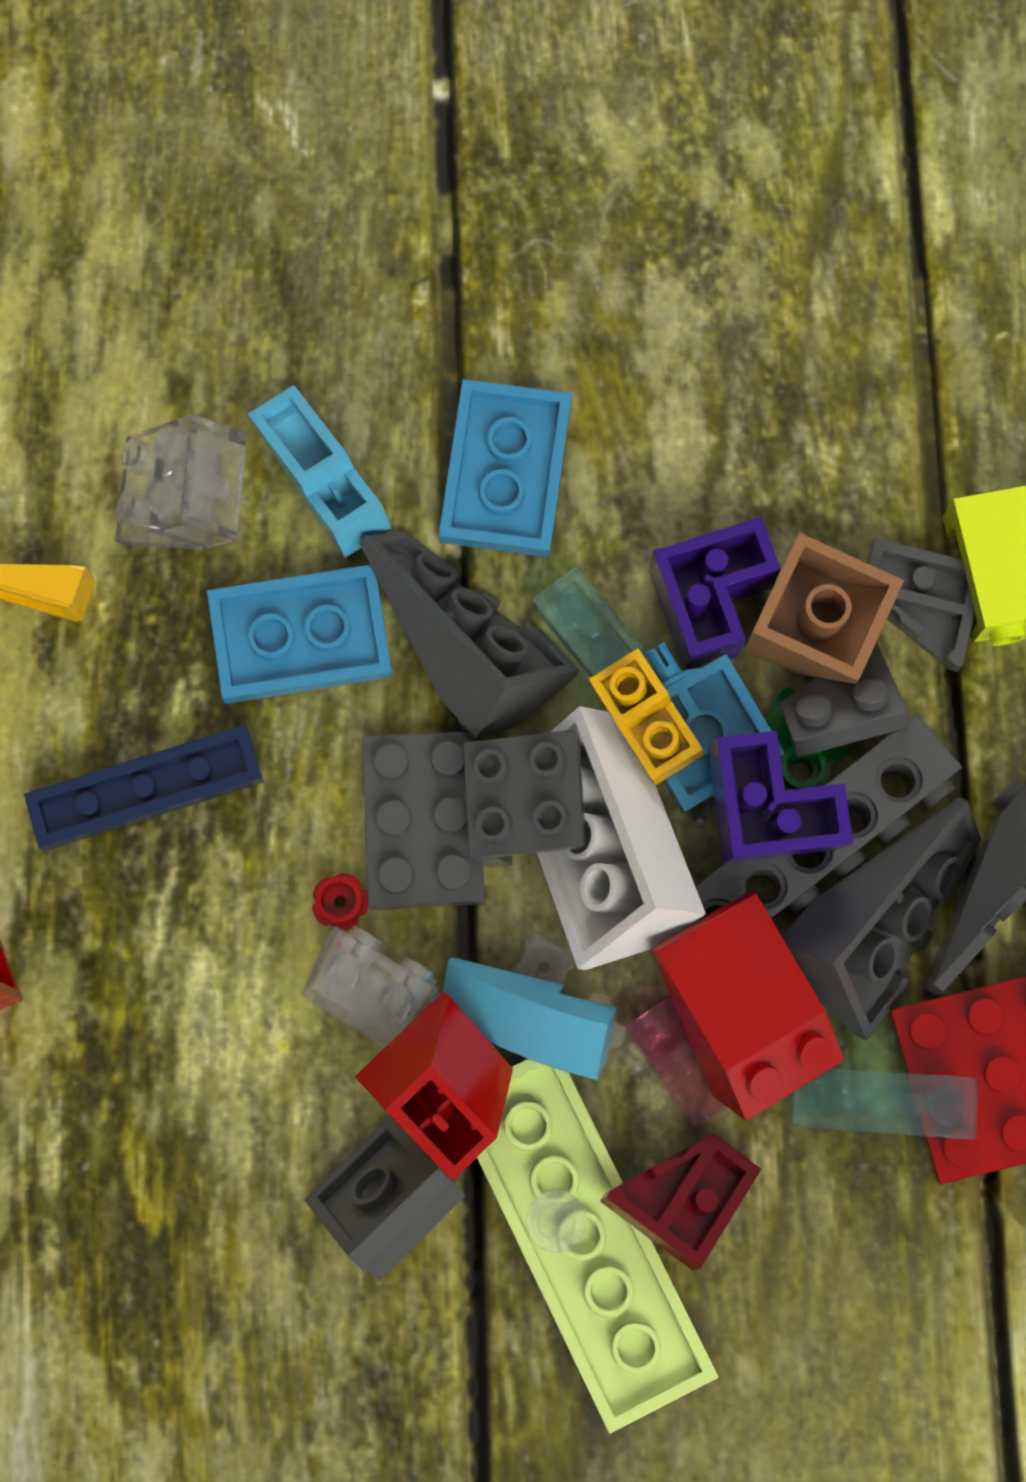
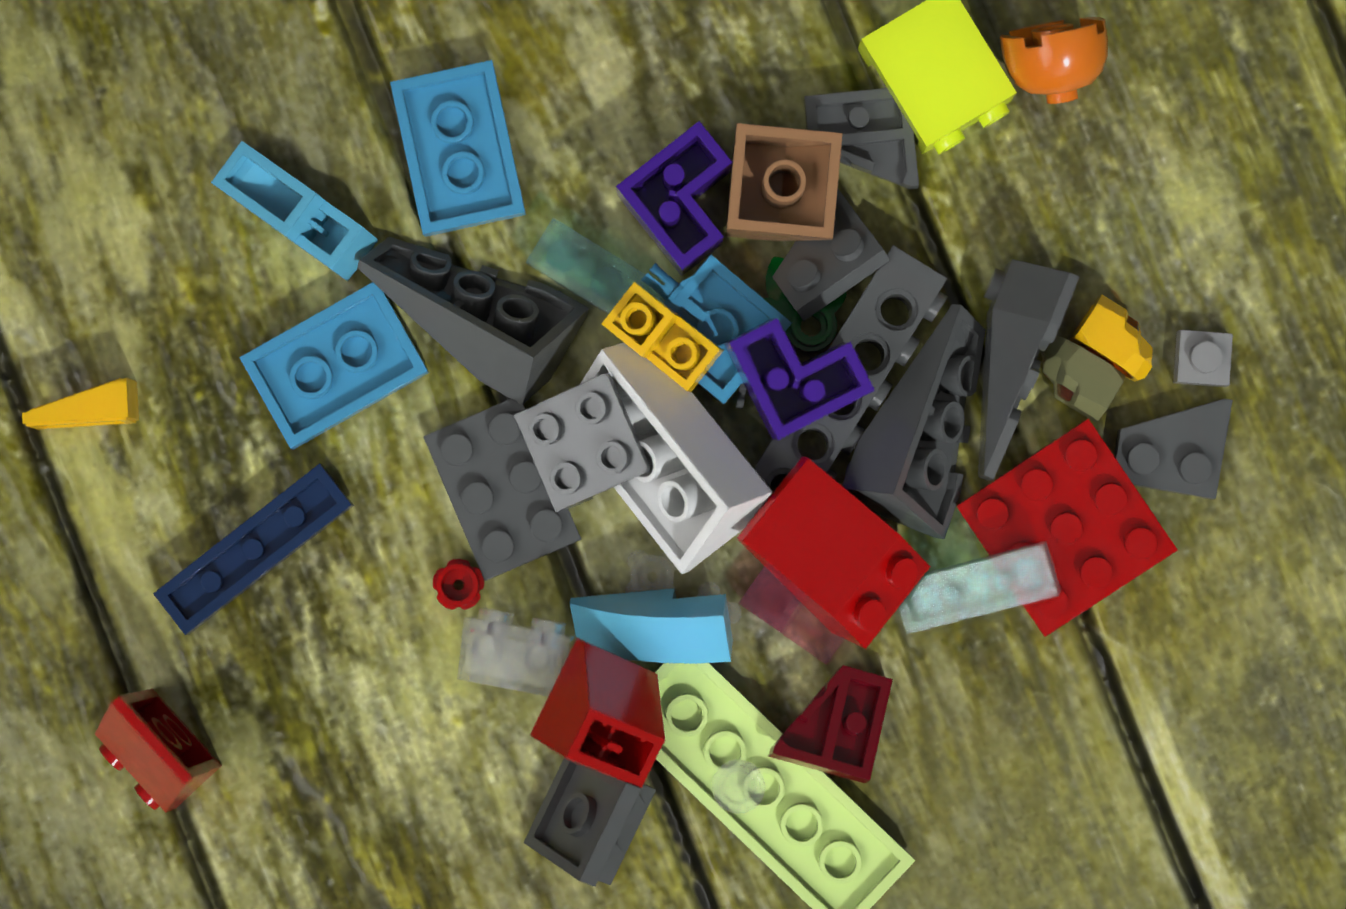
camera: 15 degrees left, 10 degrees up
clear slope [115,414,247,550] -> none

